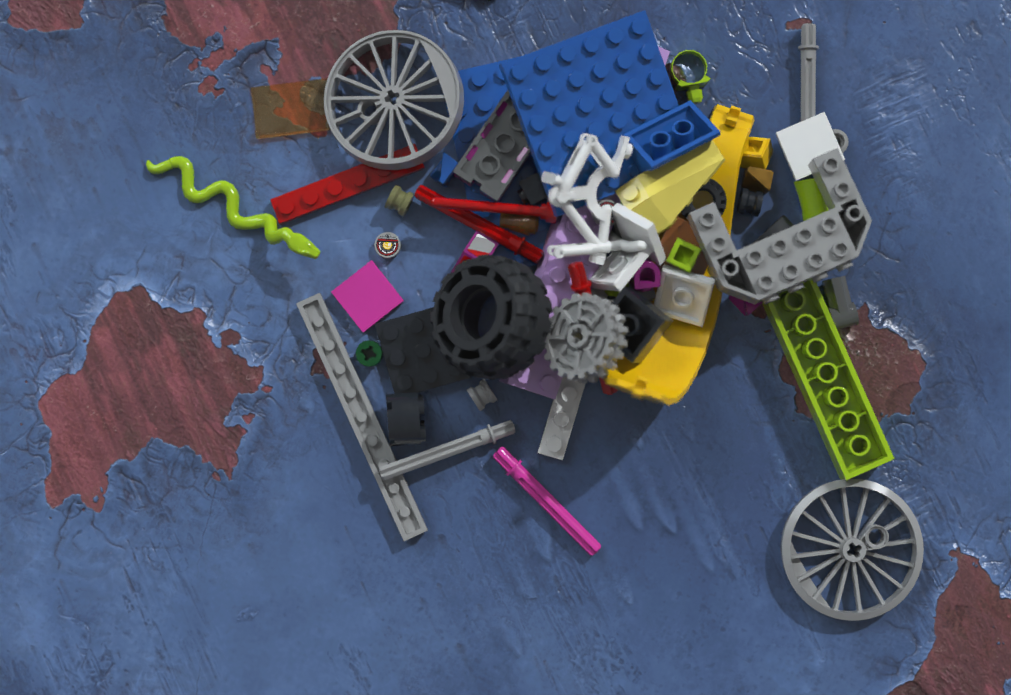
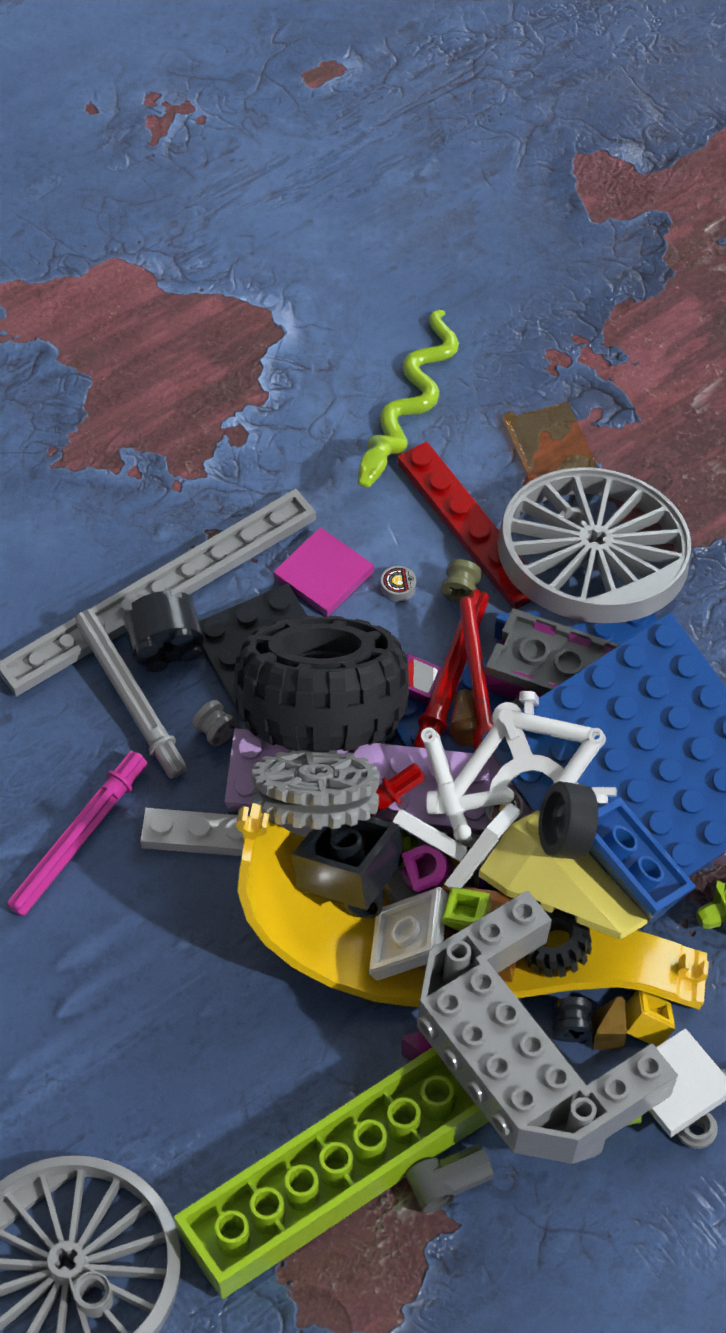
camera: 80 degrees right, 30 degrees down
dark green wheel [356,340,383,367] -> none
none -> black tyre [539,781,598,860]

